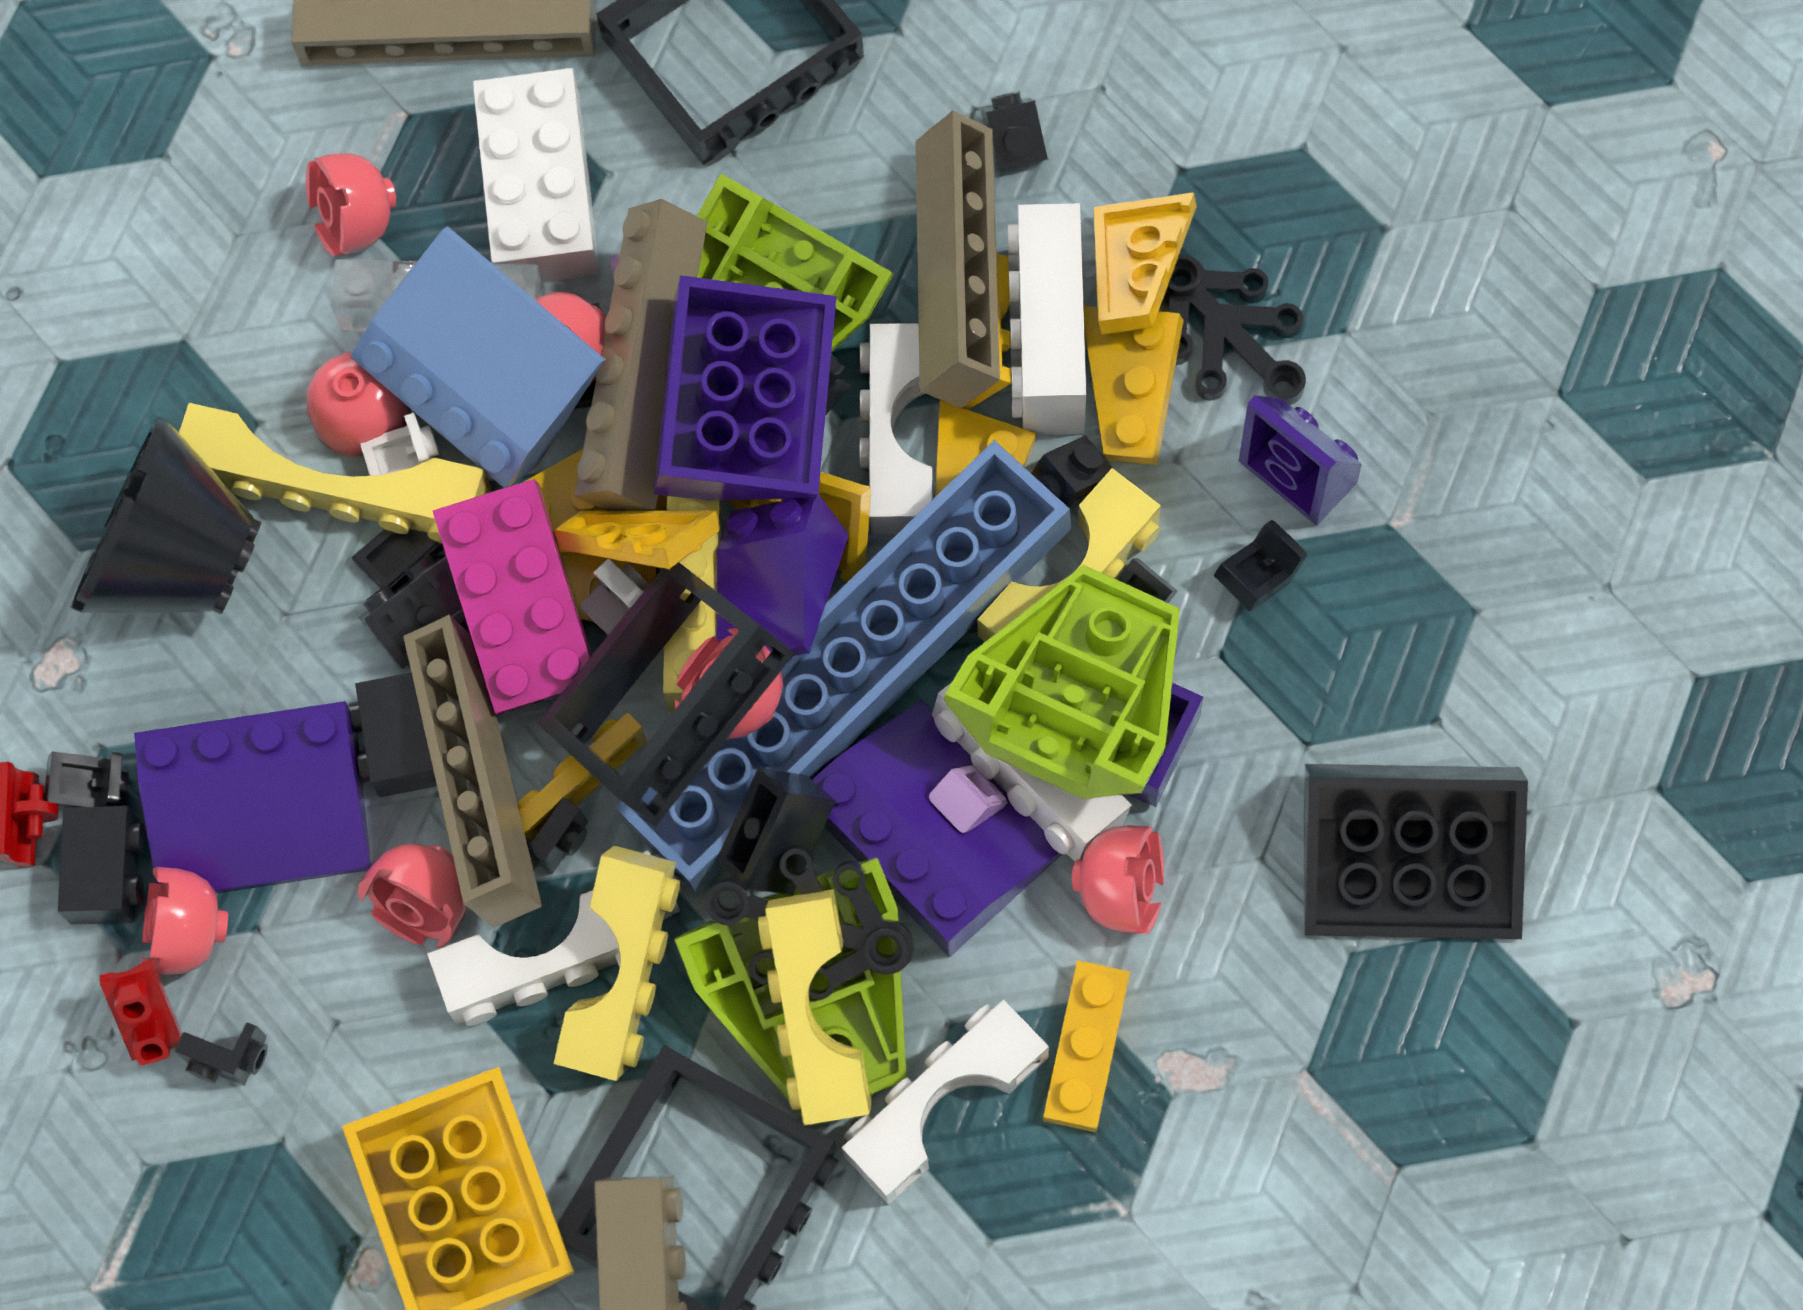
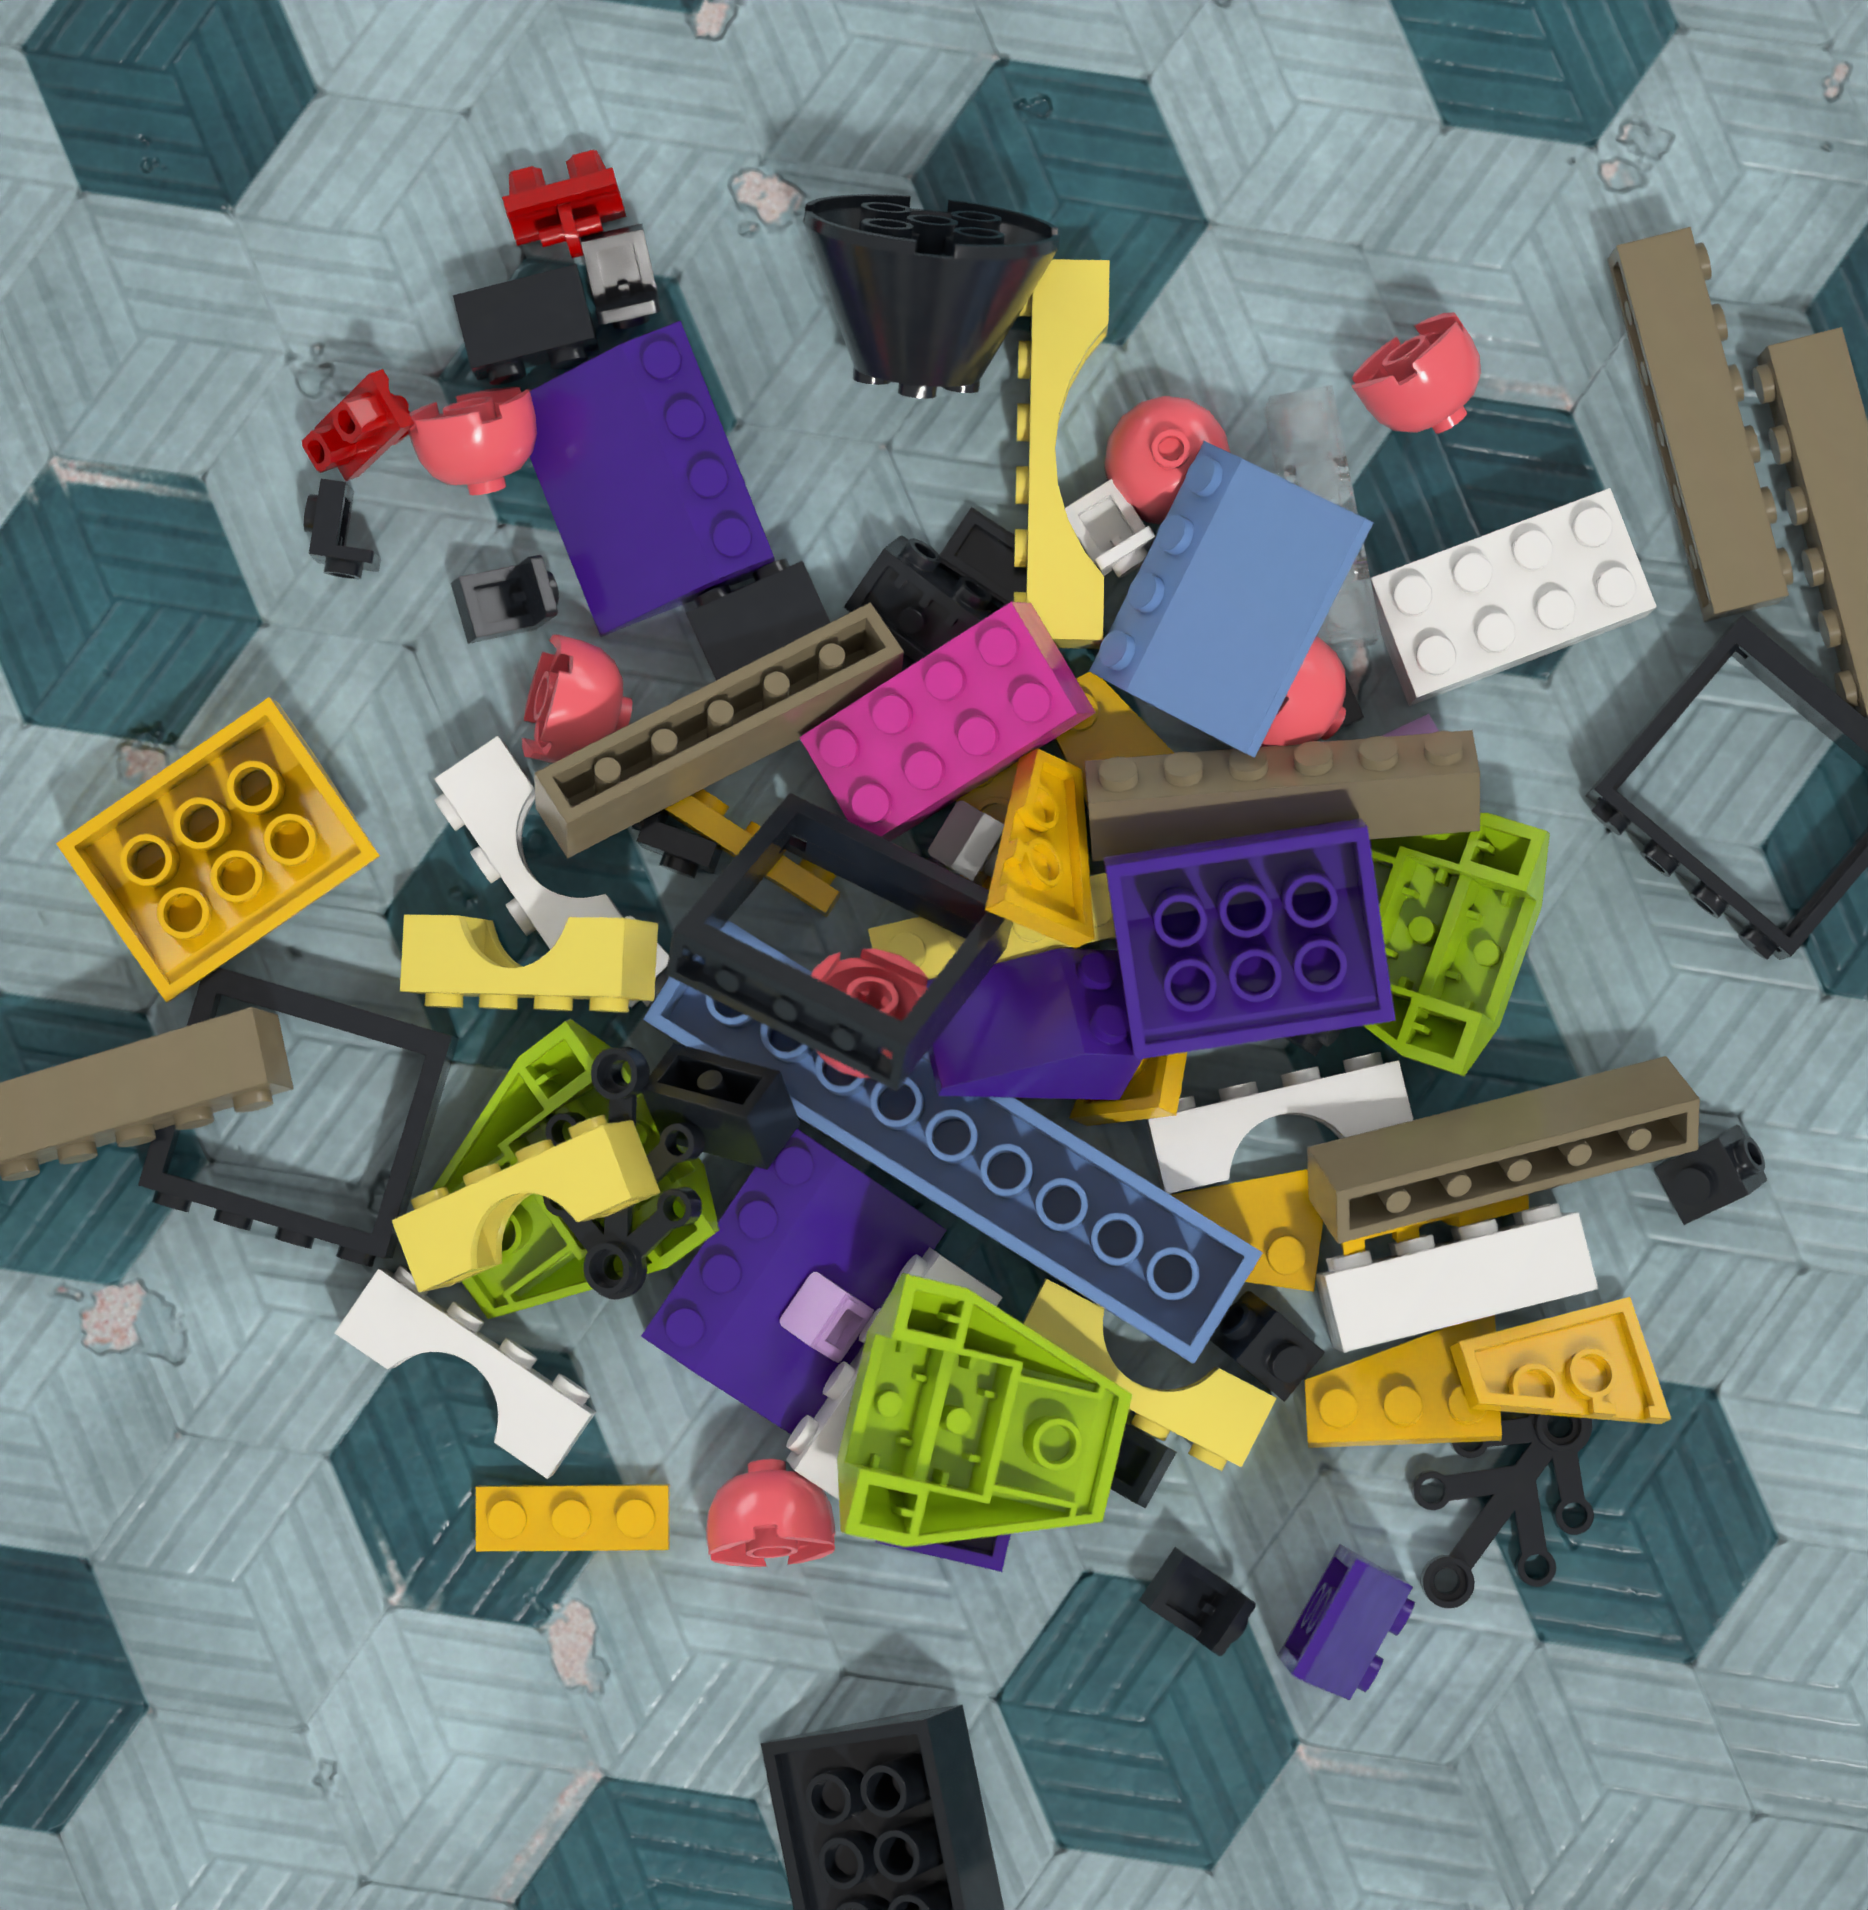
camera: 75 degrees right, 15 degrees up
none -> black bracket [451,555,559,644]

